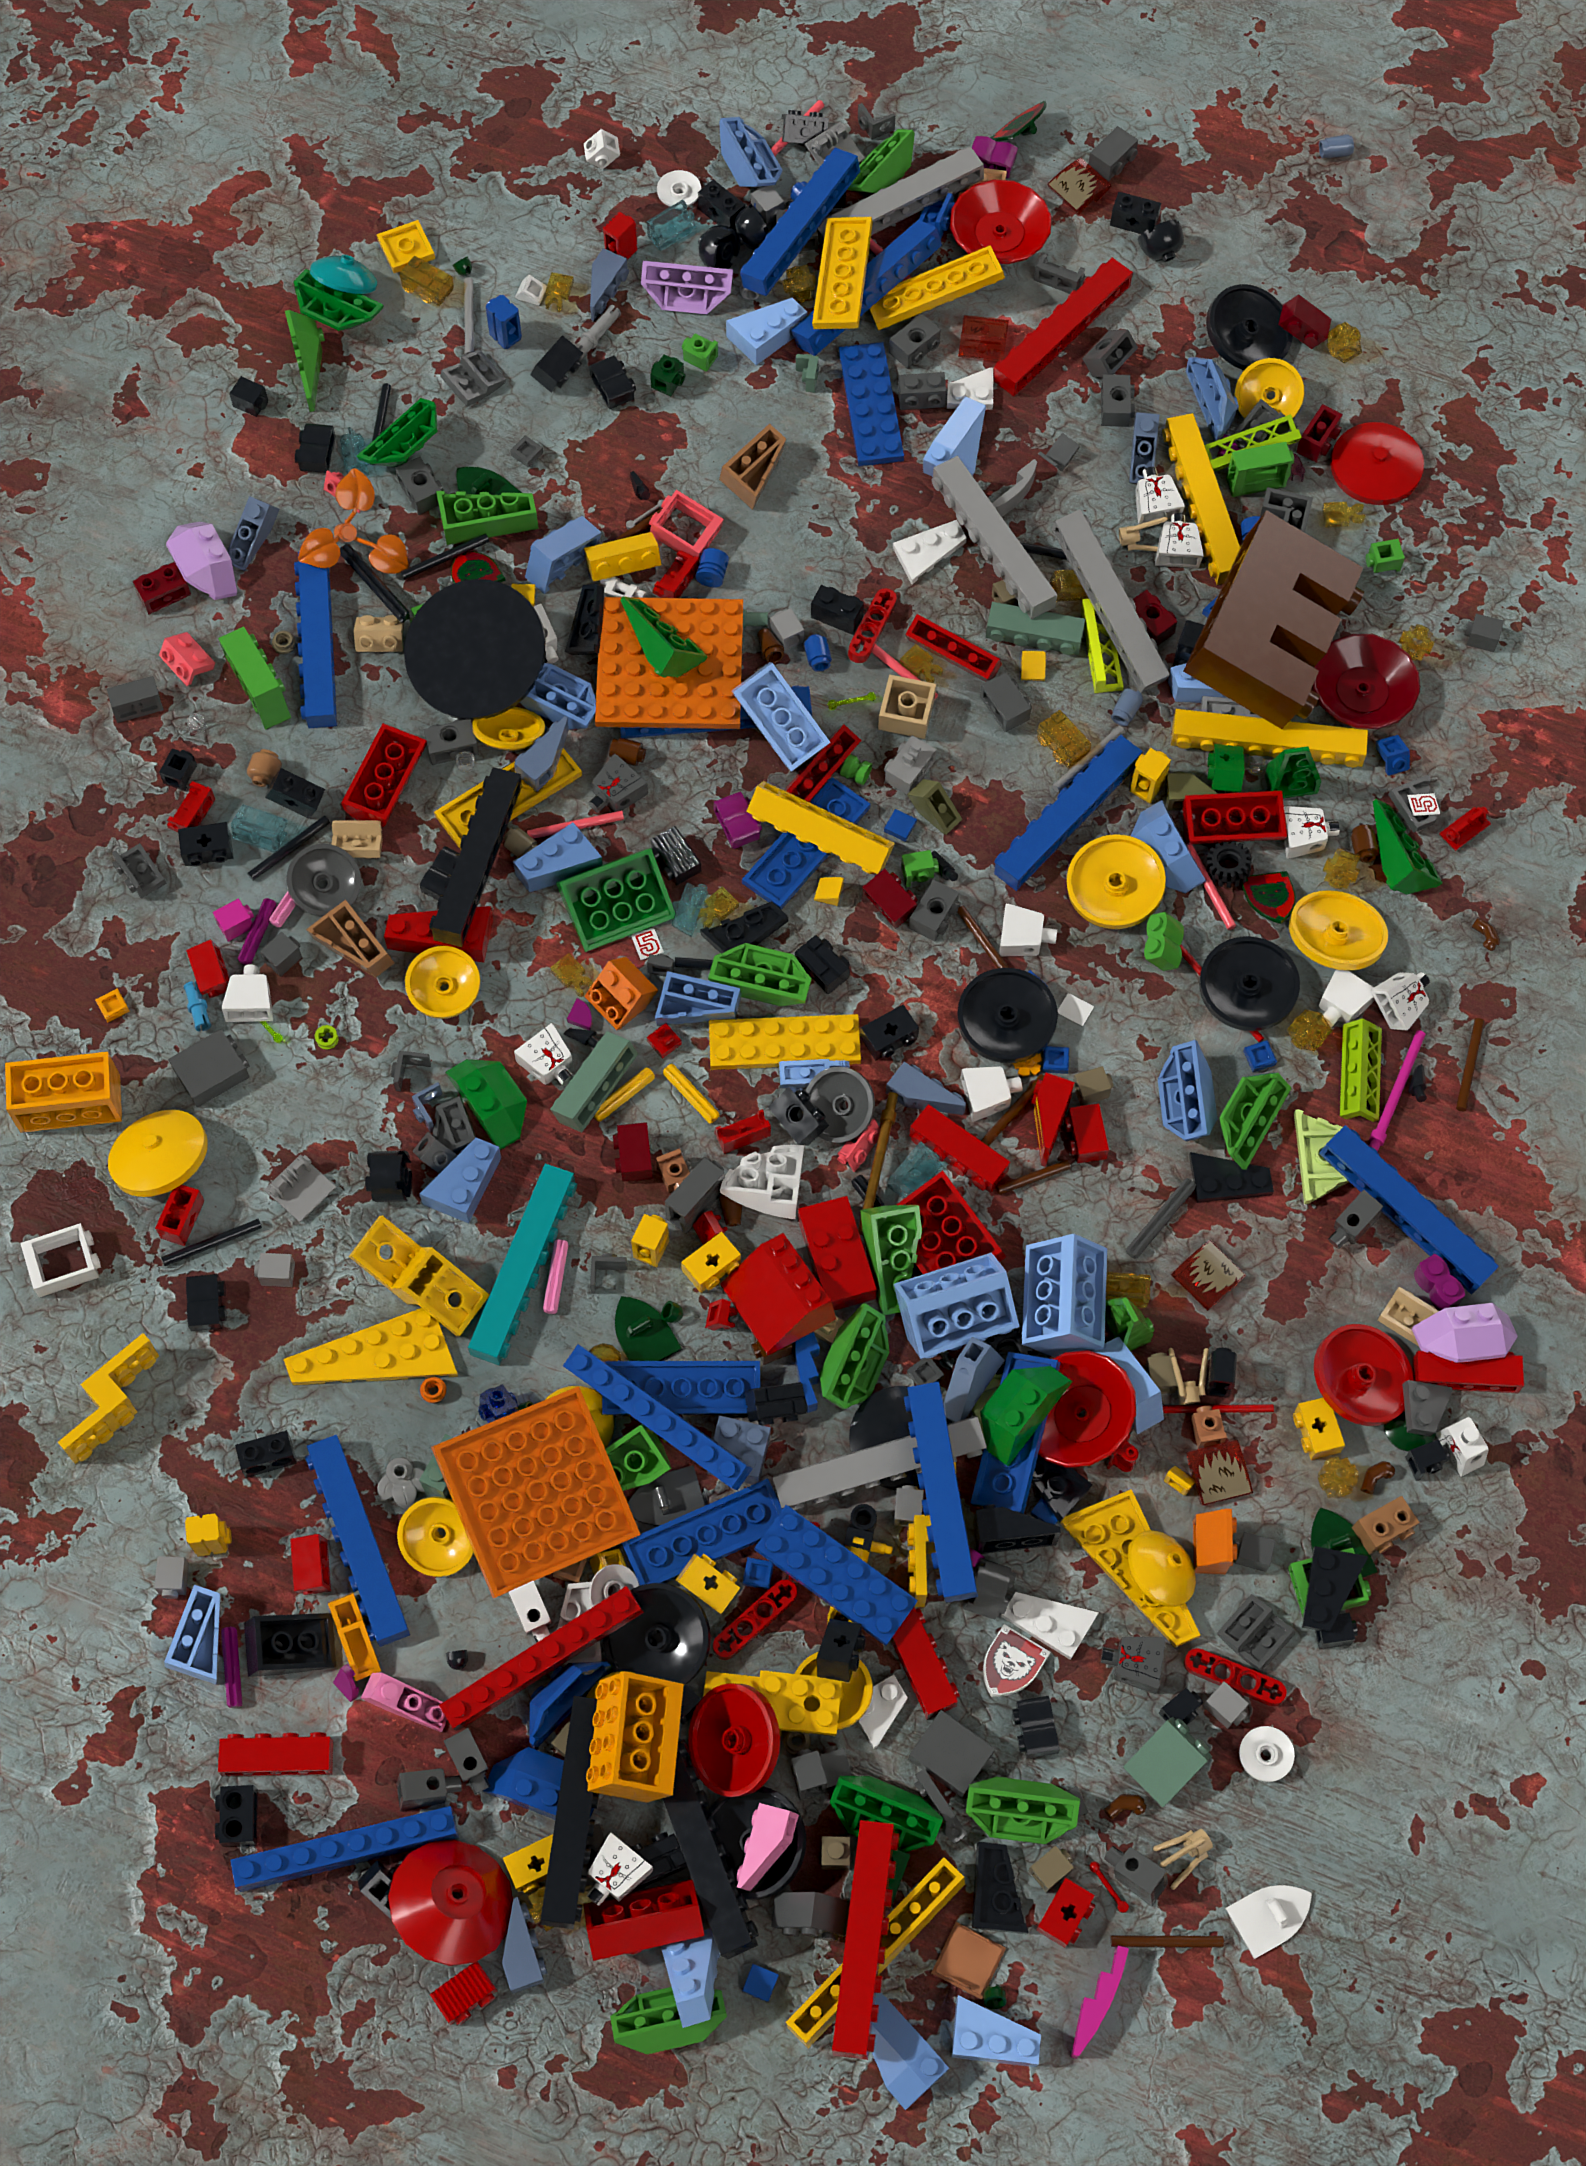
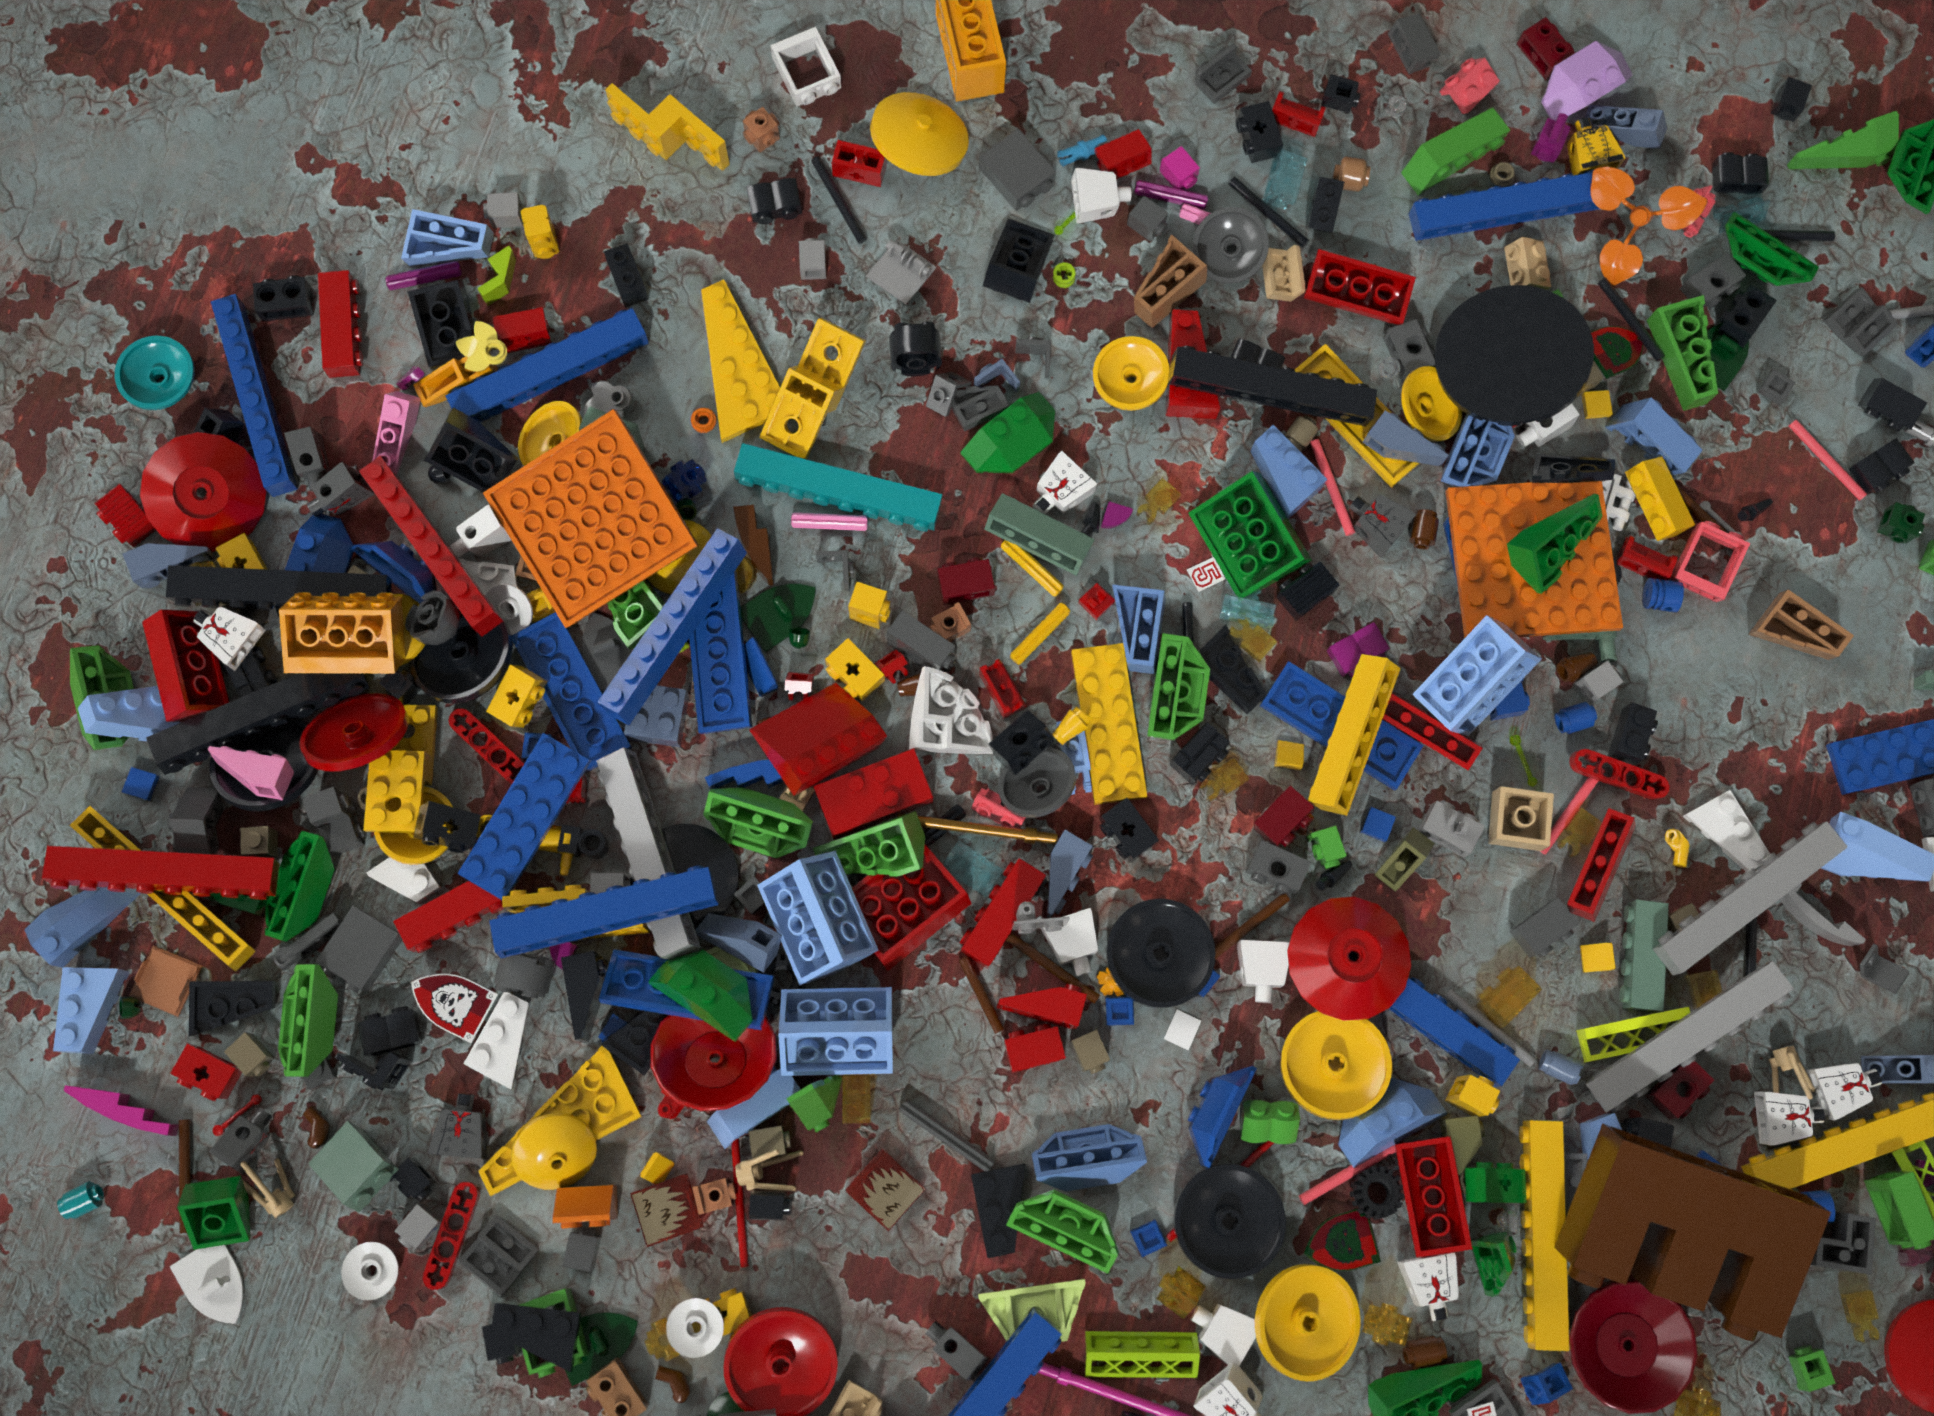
camera: 80 degrees right, 10 degrees up
light orange tile [95,988,130,1023] -> none
black axle [340,544,411,623] -> none
medium blue wedge [420,1138,501,1223] -> none
orange slope [584,957,658,1030] -> none
dark grey plate [647,954,674,977] -> none
black brick [744,1382,807,1426] -> none
bright green wheel [840,754,873,786] -> none
none -> teal brick [57,1181,104,1219]
none -> teal dish [114,336,195,410]
none -> green slope [177,1176,251,1250]
none -> black bracket [334,1052,413,1091]
none -> dark grey cylinder [405,591,460,645]
none -> black slope [424,407,518,492]
none -> light yellow plate [456,321,507,372]
none -> lime slope [477,246,516,306]
none -> white dish [666,1298,724,1358]
none -> reddish brown slope [733,504,774,586]
none -> nougat brick [743,107,780,153]
none -> blue slope [744,638,778,697]
none -> black slope [982,218,1055,303]
none -> light grey hinge [1012,902,1070,934]
none -> yellow cone [1052,706,1091,746]
none -> blue wedge [1187,1066,1257,1168]
none -> clear yellow plate [1199,758,1249,801]
none -> red dish [1287,896,1411,1021]
none -> magenta brick [1531,113,1571,163]
none -> yellow torso [1567,117,1626,175]
none -> yellow arm [1665,829,1690,868]
none -> black brick [1717,285,1777,348]
none -> coral bar [1788,419,1867,501]

